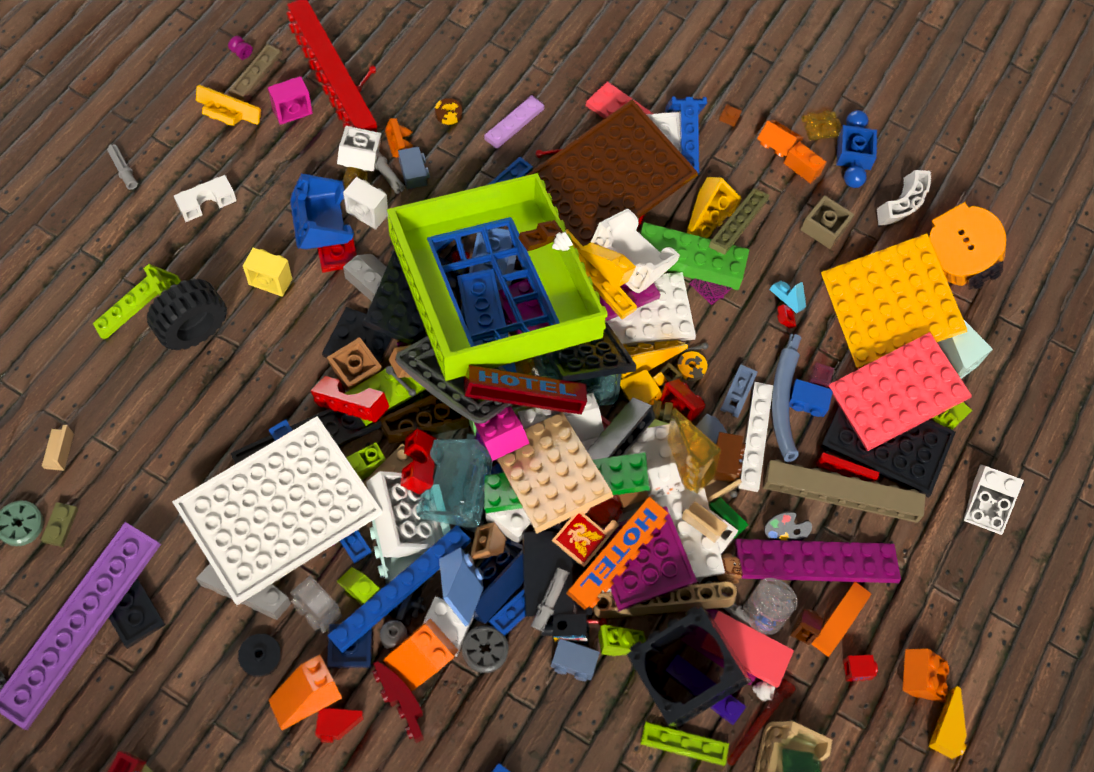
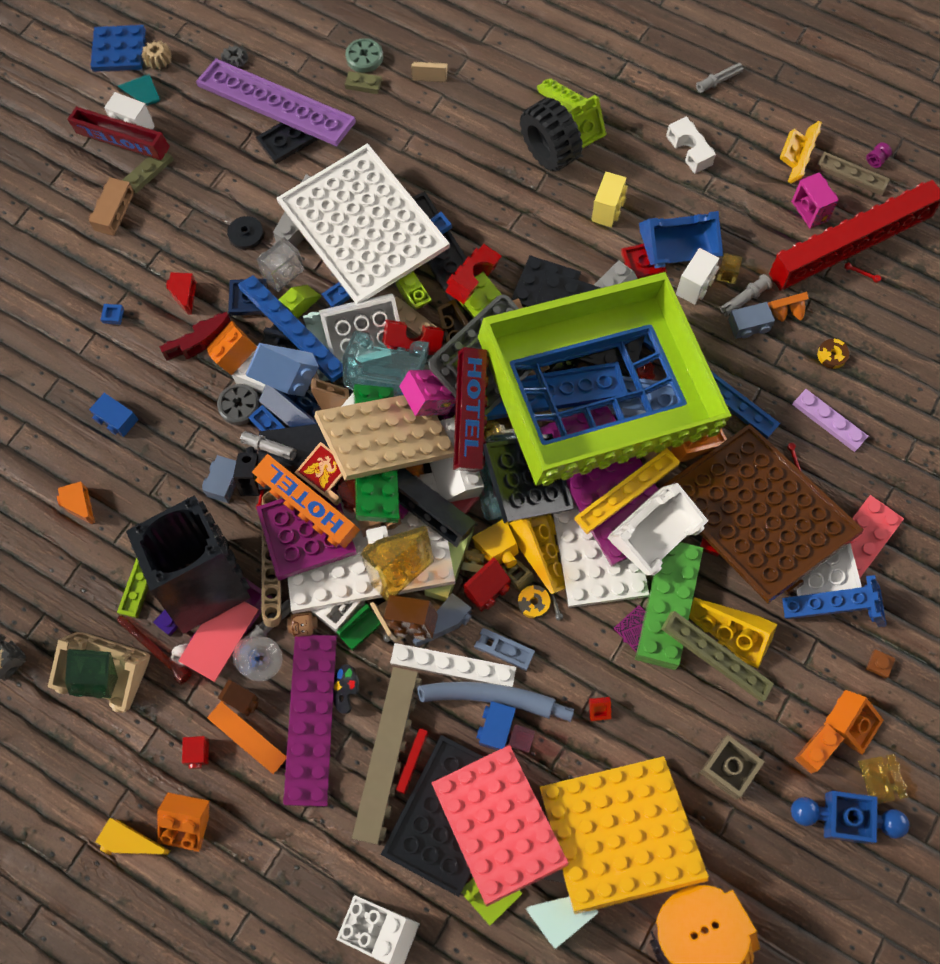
camera: 100 degrees right, 5 degrees up
orange slope [268,655,342,730] -> none
medium nougat slope [327,337,382,391] -> none
white brick [337,126,381,171] -> none
dark grey head [380,620,408,651] -> none
reddish brown slope [518,220,563,251] -> none
white plate [552,232,573,251] -> none
yellow slope [578,242,636,288] -> none
lime slope [598,625,646,656] -> none
tan panel [682,501,728,543] -> none
medium azure slope [769,281,806,313] -> none
white brick [877,170,931,225] -> none

